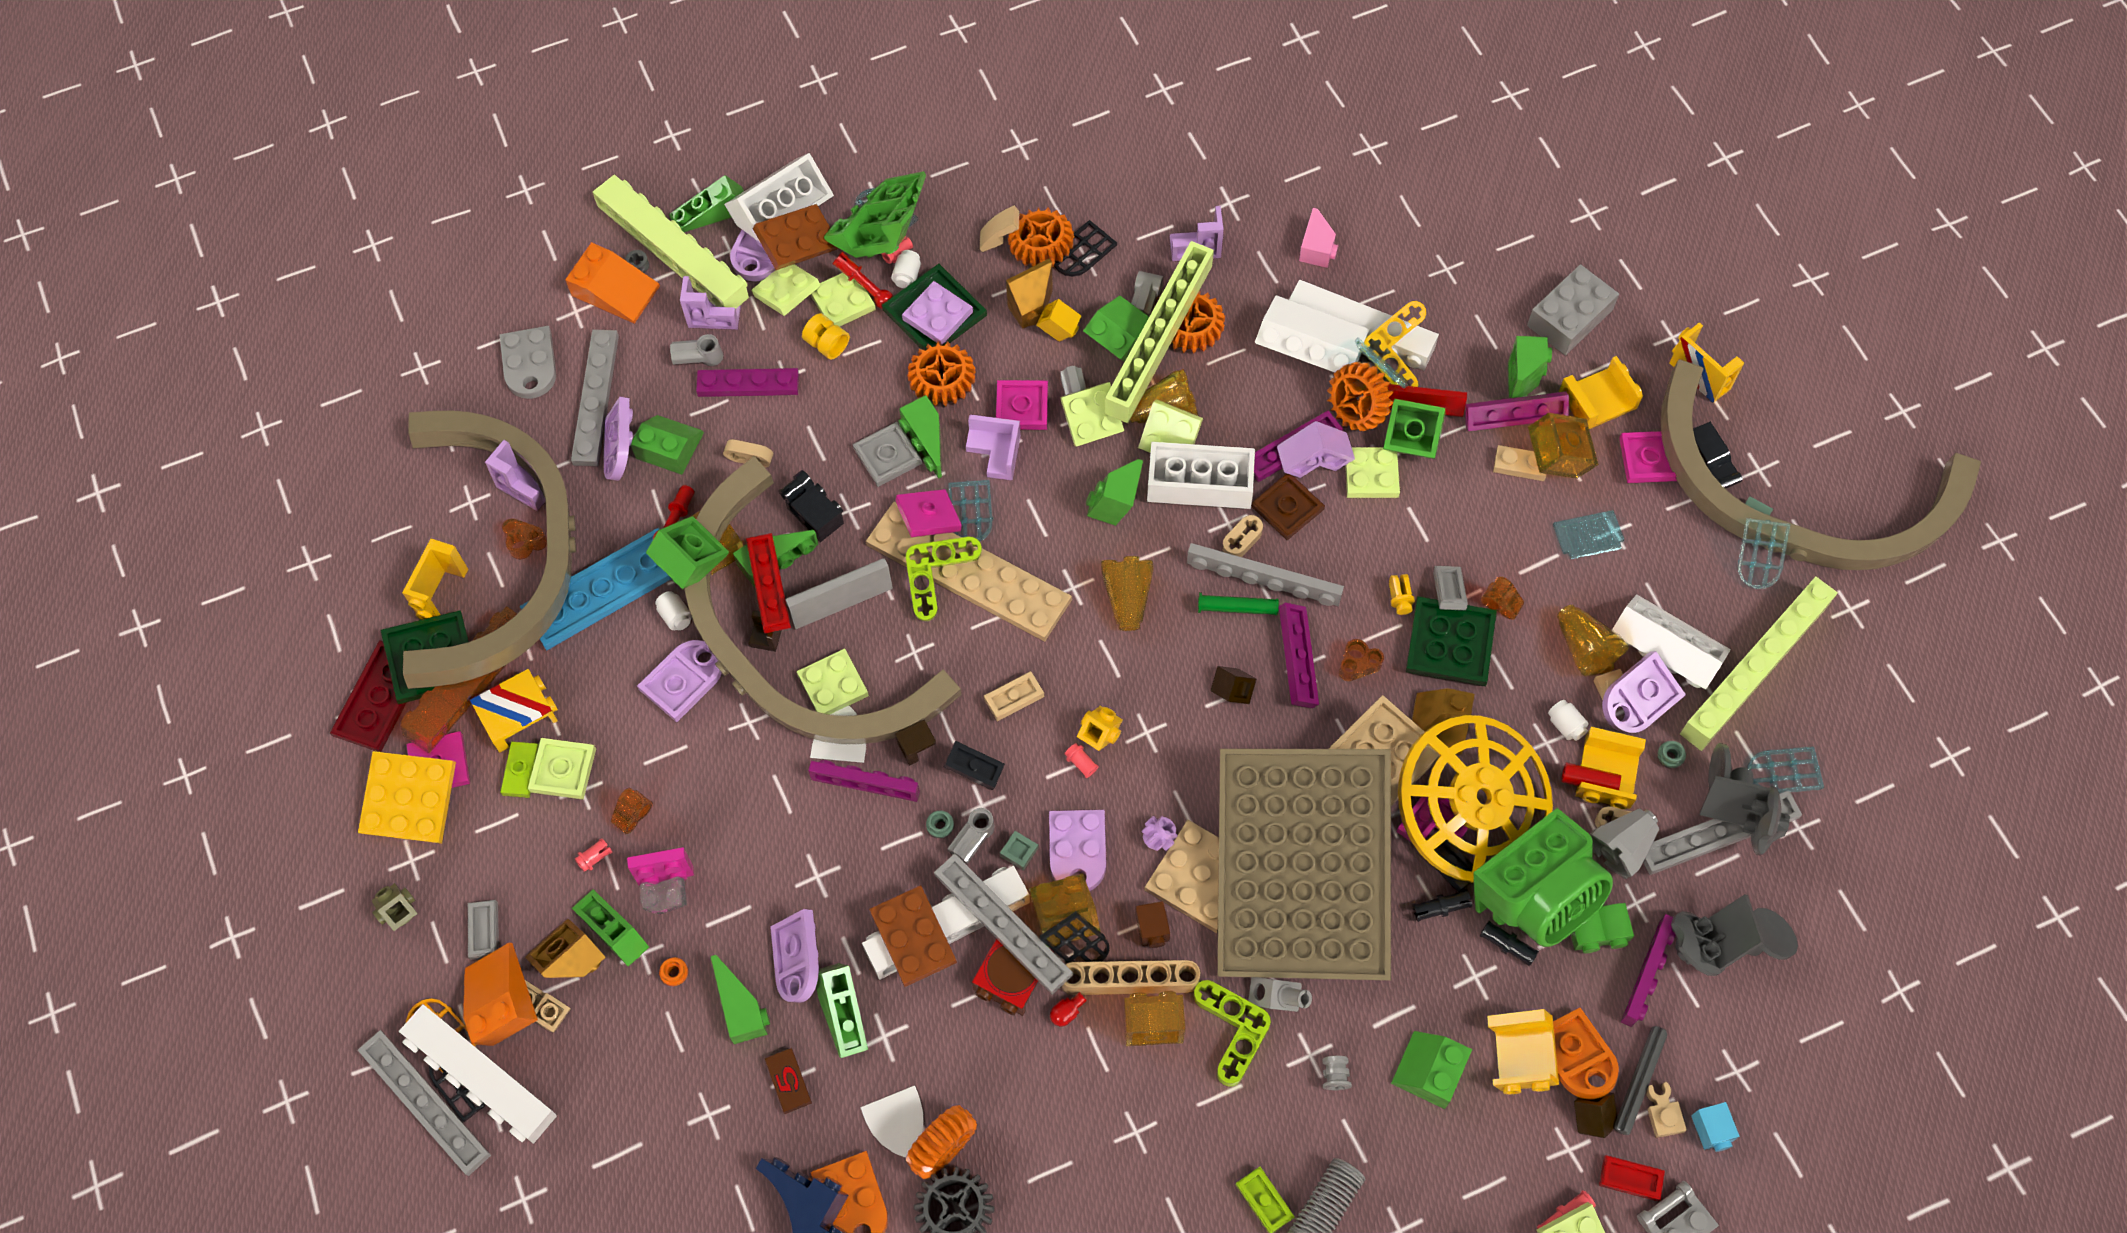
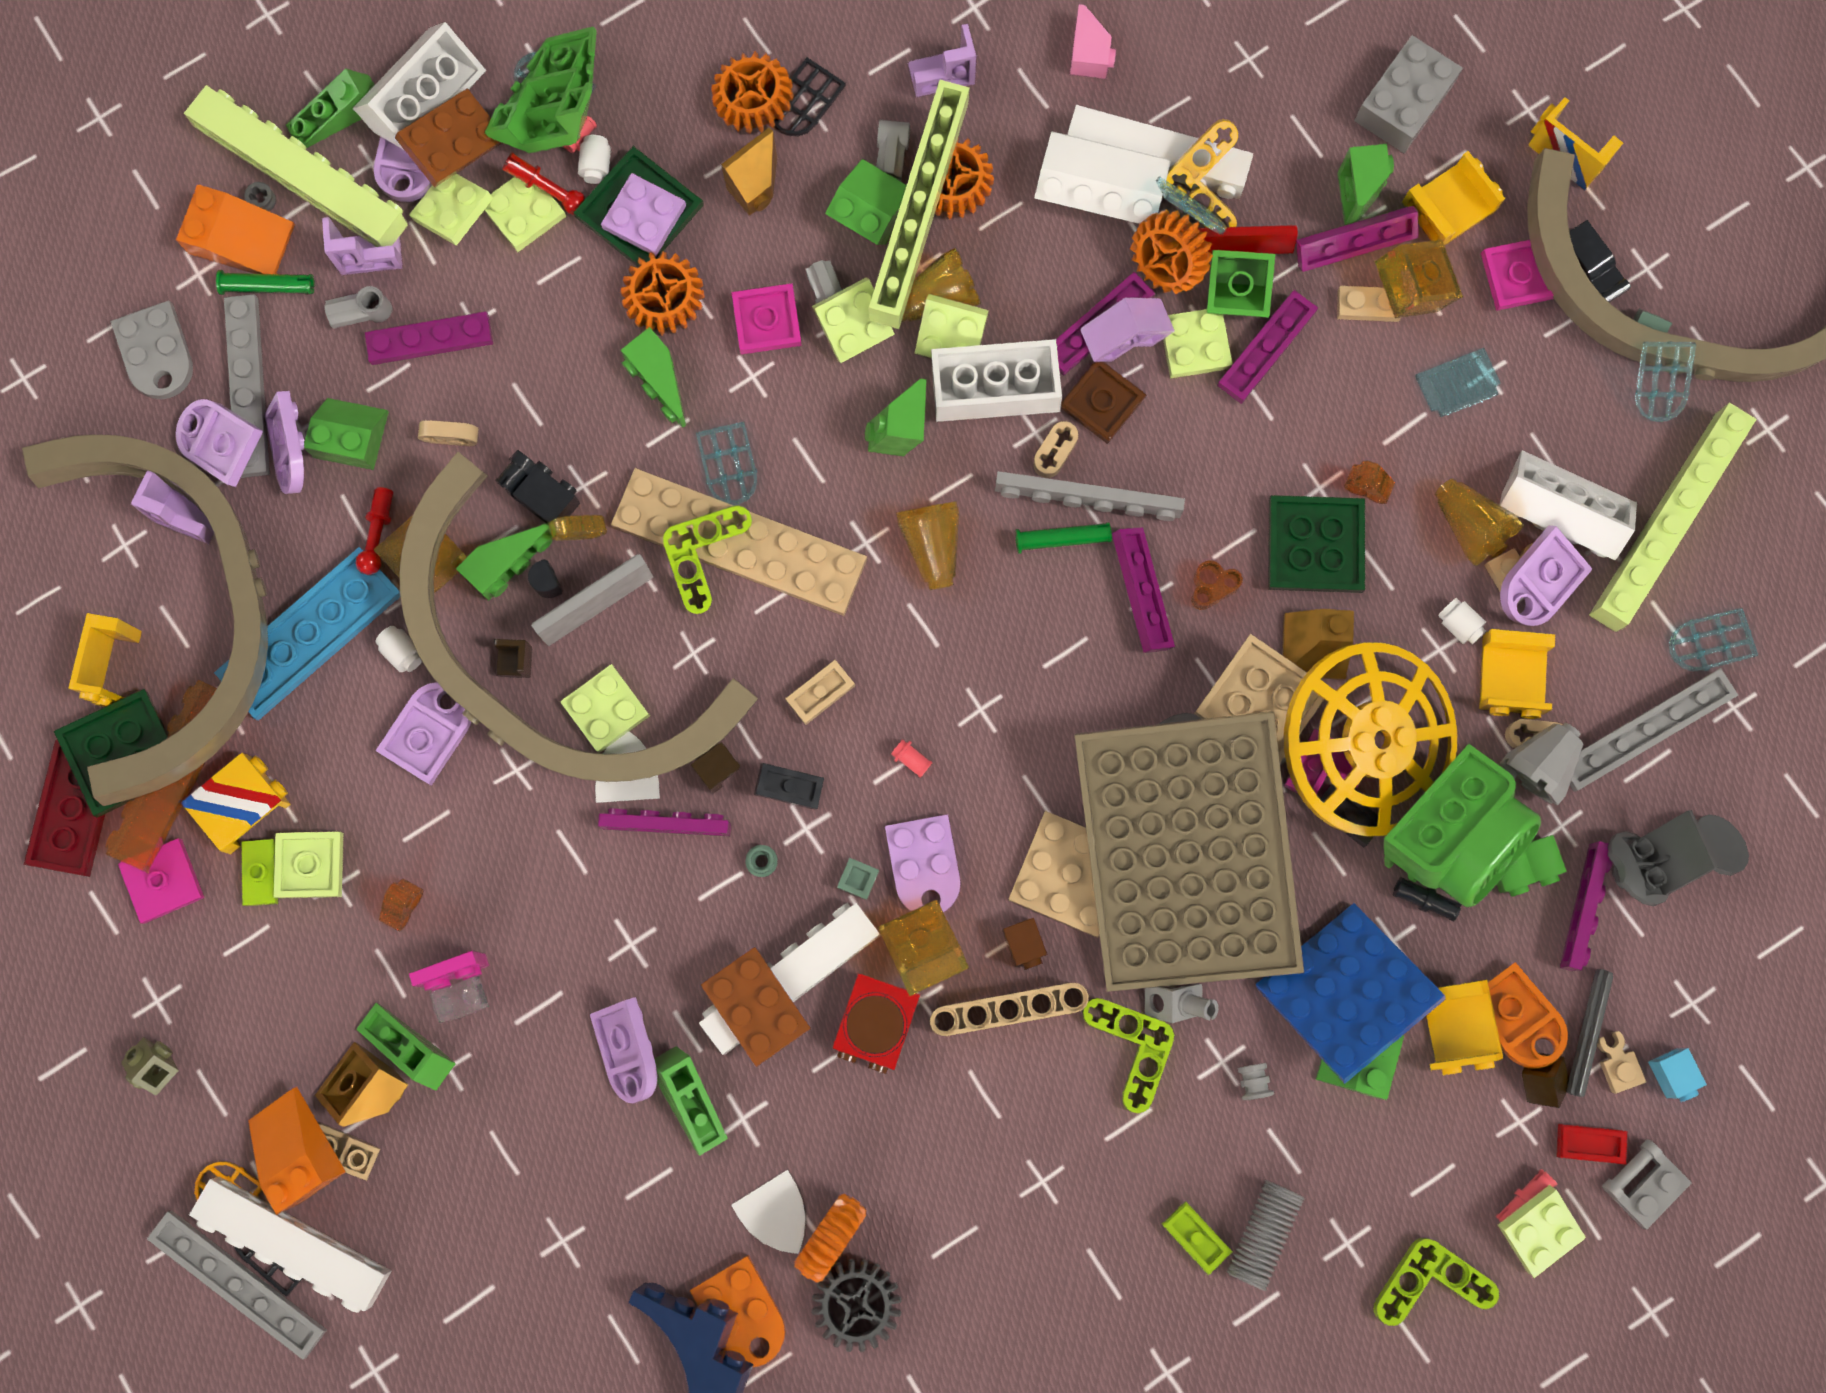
camera: 10 degrees left, 15 degrees up
yellow plate [358,751,456,844] -> none
light grey tile [468,900,499,960] -> none
clear orange piece [502,518,547,560] -> none
coral pin [574,838,612,872] -> none
bright green slope [646,516,729,589] -> none
orange plate [659,957,688,986] -> none
bright green slope [711,955,770,1044] -> none
red tile [746,533,791,633] -> none
reddish brown tile [765,1048,812,1114] -> none
yellow wheel [802,313,850,360] -> none
light grey tile [852,422,922,487] -> none
dark pink plate [895,489,962,537] -> none
light grey plate [934,854,1073,995] -> none
light grey piece [947,808,995,864] -> none
lavender panel [966,415,1021,480] -> none
tan slope [980,205,1019,252] -> none
yellow brick [1036,299,1081,342] -> none
black window [1039,911,1110,963] -> none
red cylinder [1050,992,1087,1027] -> none
yellow brick [1077,706,1123,751] -> none
clear yellow brick [1124,991,1185,1046] -> none
lavender gear [1142,816,1177,851] -> none
dark brown panel [1211,666,1257,704] -> none
yellow arm [1389,574,1415,615] -> none
black pin [1412,890,1472,922] -> none
light grey tile [1433,566,1468,610] -> none
red piece [1561,762,1621,790] -> none
sand green plate [1657,741,1686,768] -> none
dark grey piece [1700,743,1790,856] -> none
none -> lavender plate [176,399,263,487]
none -> green pin [216,270,315,295]
none -> black brick [528,559,563,598]
none -> clear yellow beam [549,515,607,541]
none -> magenta plate [1217,290,1318,404]
none -> blue plate [1256,903,1445,1084]

